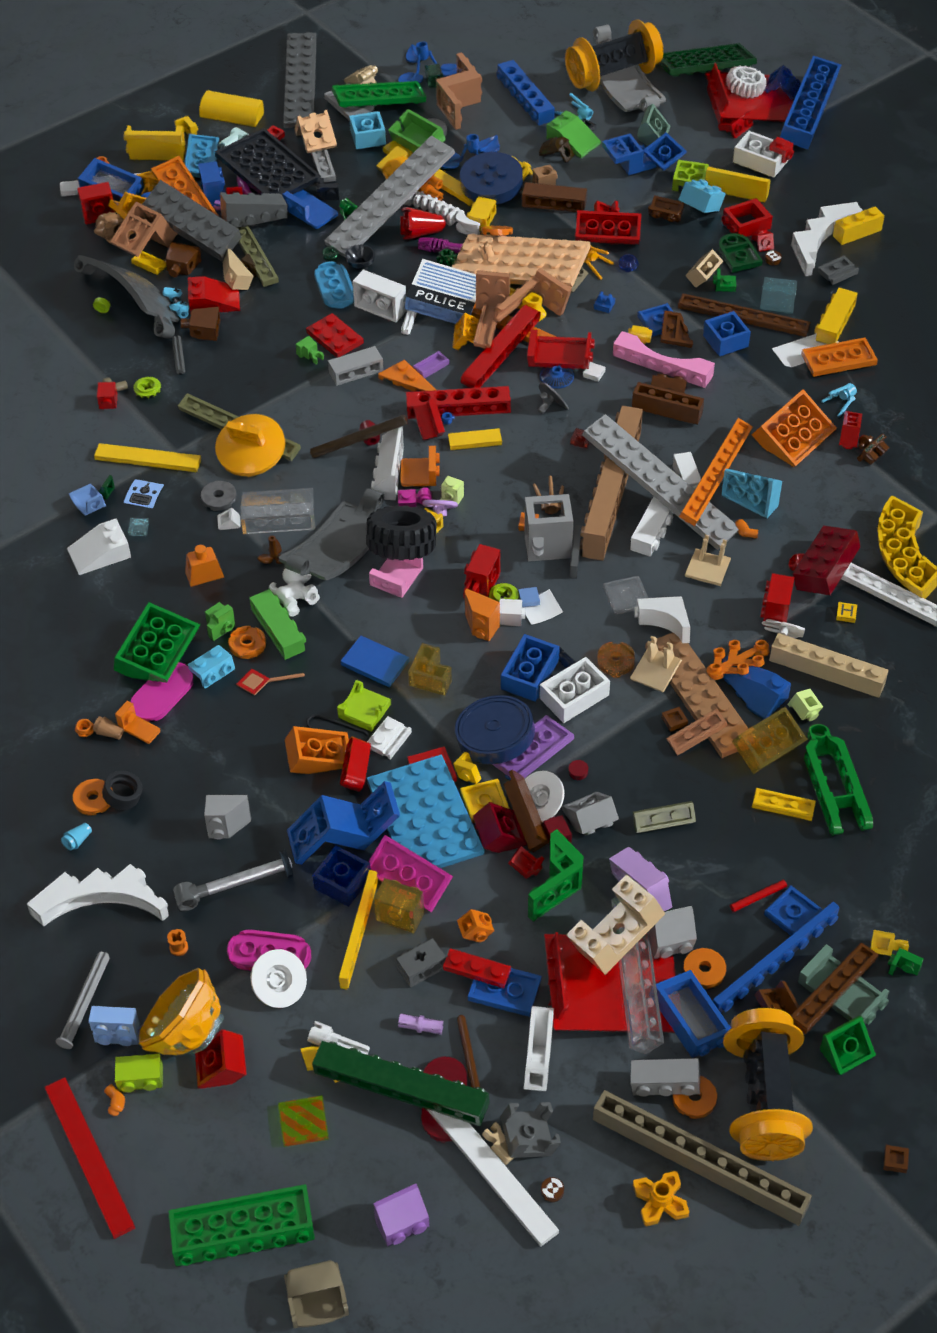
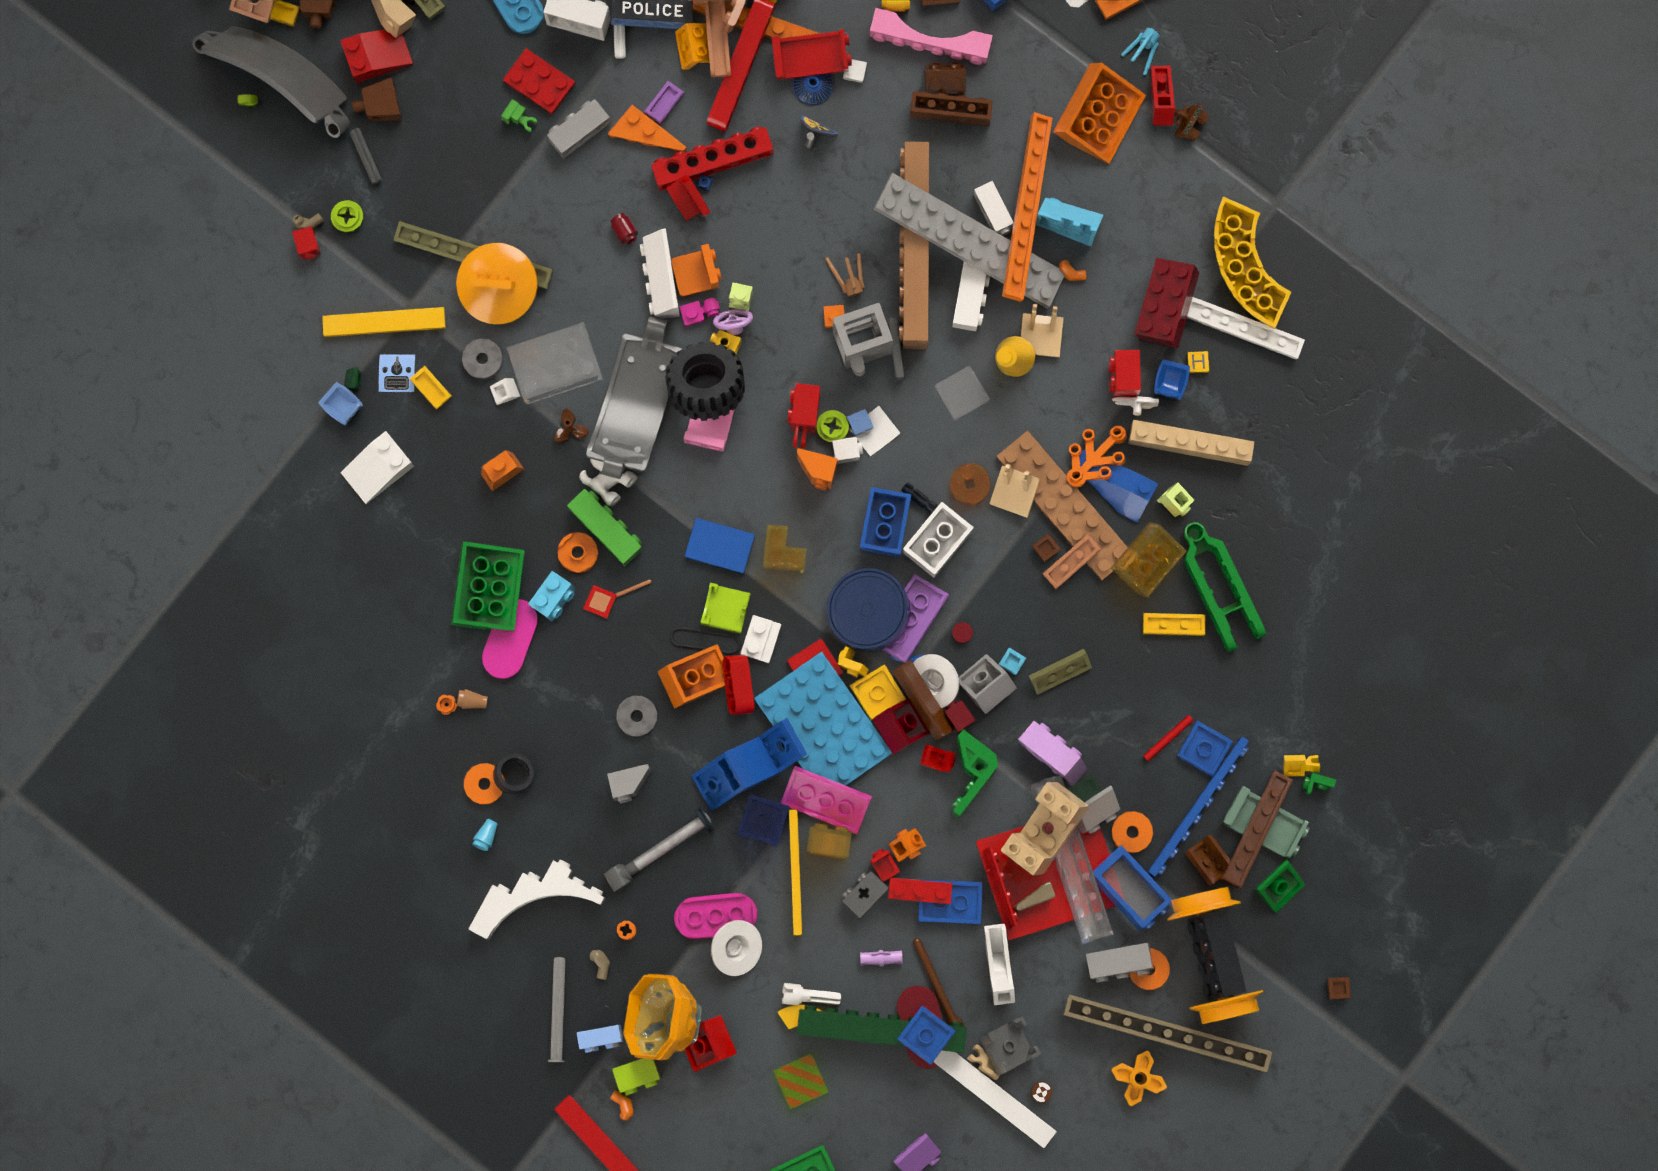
camera: 15 degrees left, 30 degrees up
orange bracket [115,701,161,744] -> none
clear light blue tile [128,518,149,536] -> none
medium azure piece [162,287,189,318] -> none
bright green brick [205,602,235,641] -> none
dark brown axle [310,415,408,458] -> none
yellow tile [448,428,502,450] -> none
clear red plate [570,428,590,449] -> none
white arch [634,596,690,643] -> none
red animal [789,553,805,571] -> none
none -> yellow tile [410,366,452,410]
none -> dark tan arm [589,950,610,980]
none -> flat silver tile [616,696,657,737]
none -> red bracket [870,849,900,882]
none -> blue tile [897,1006,956,1065]
none -> yellow cone [995,336,1035,377]
none -> medium azure tile [998,648,1026,676]
none -> dark tan slope [1012,881,1056,912]
none -> blue piece [1154,359,1190,400]

